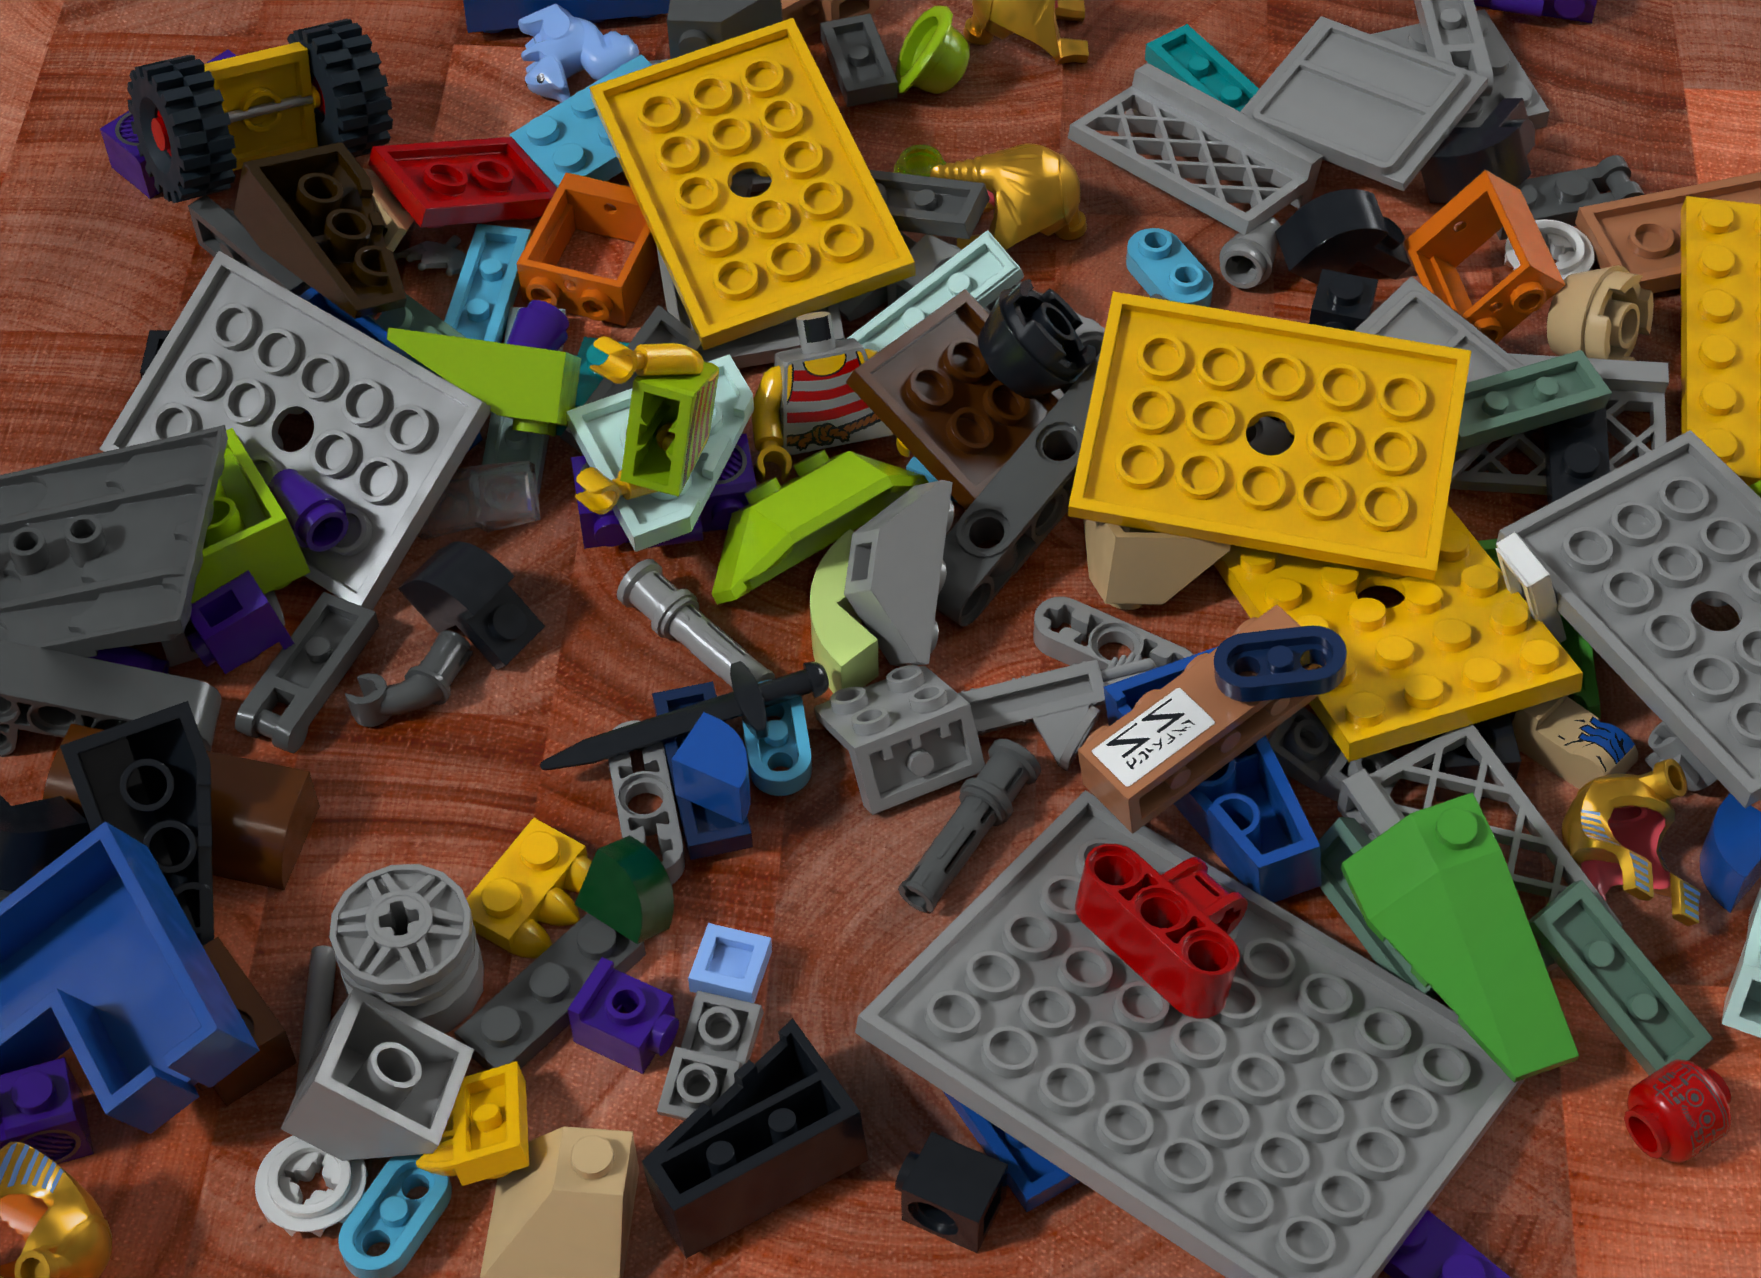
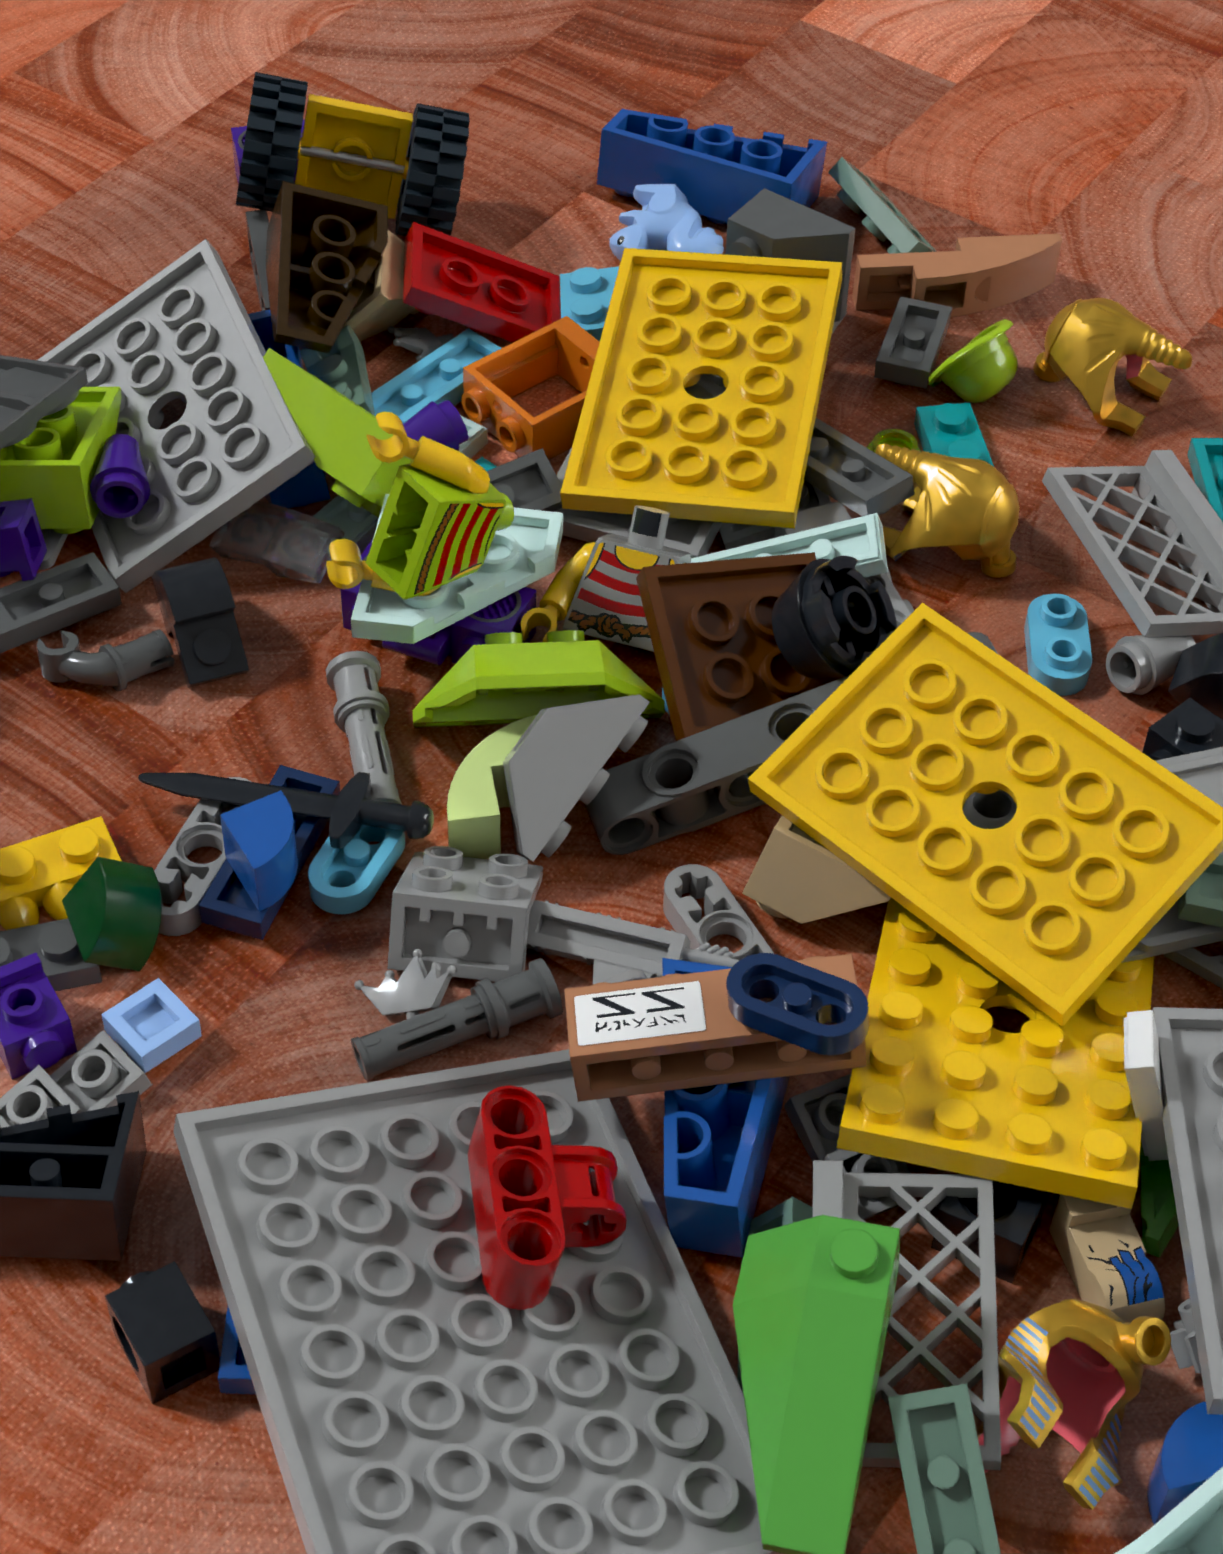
camera: 30 degrees right, 5 degrees down
none -> light grey piece [354,949,457,1019]
none -> teal plate [914,402,994,466]

